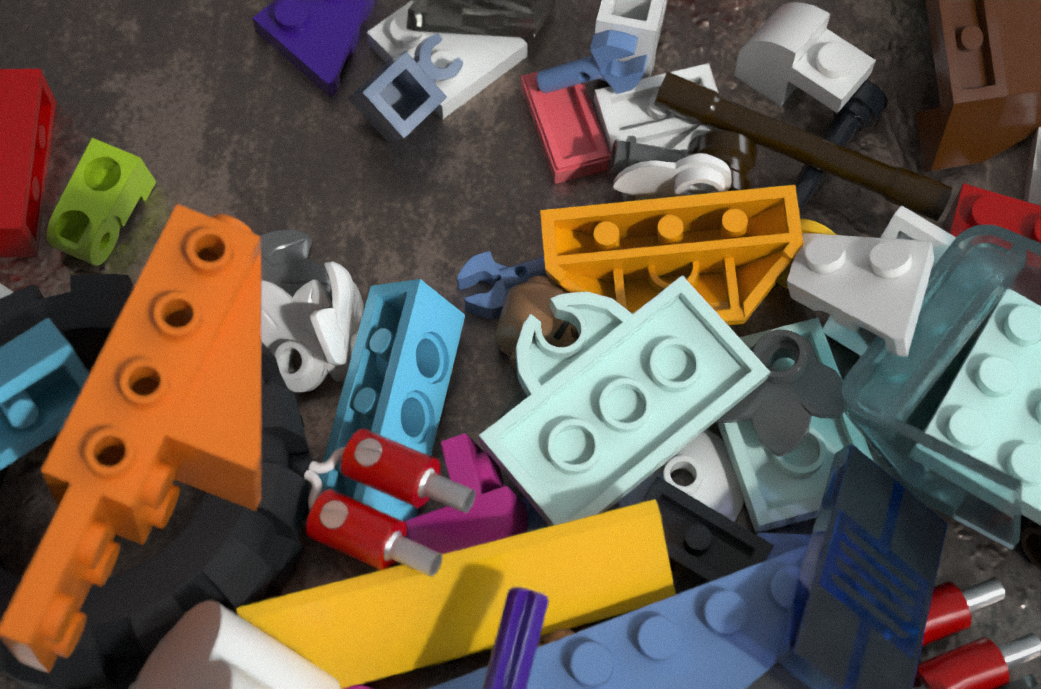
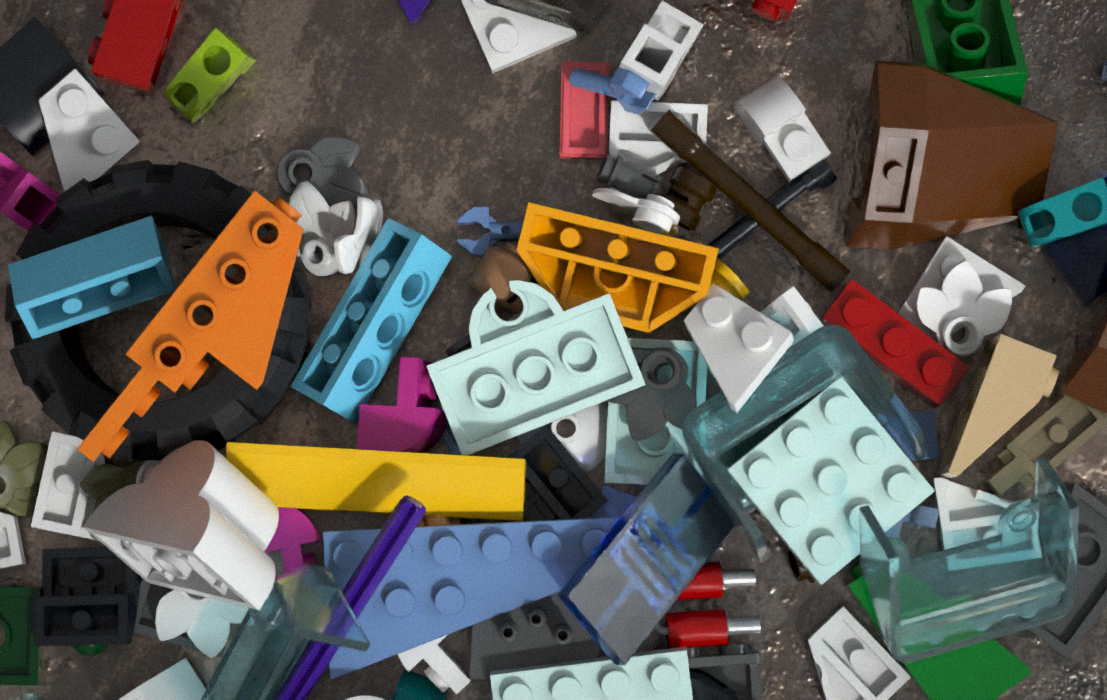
camera: 20 degrees right, 20 degrees up
red piece [304,428,476,577] -> none
sand blue brick [348,34,463,142] -> none

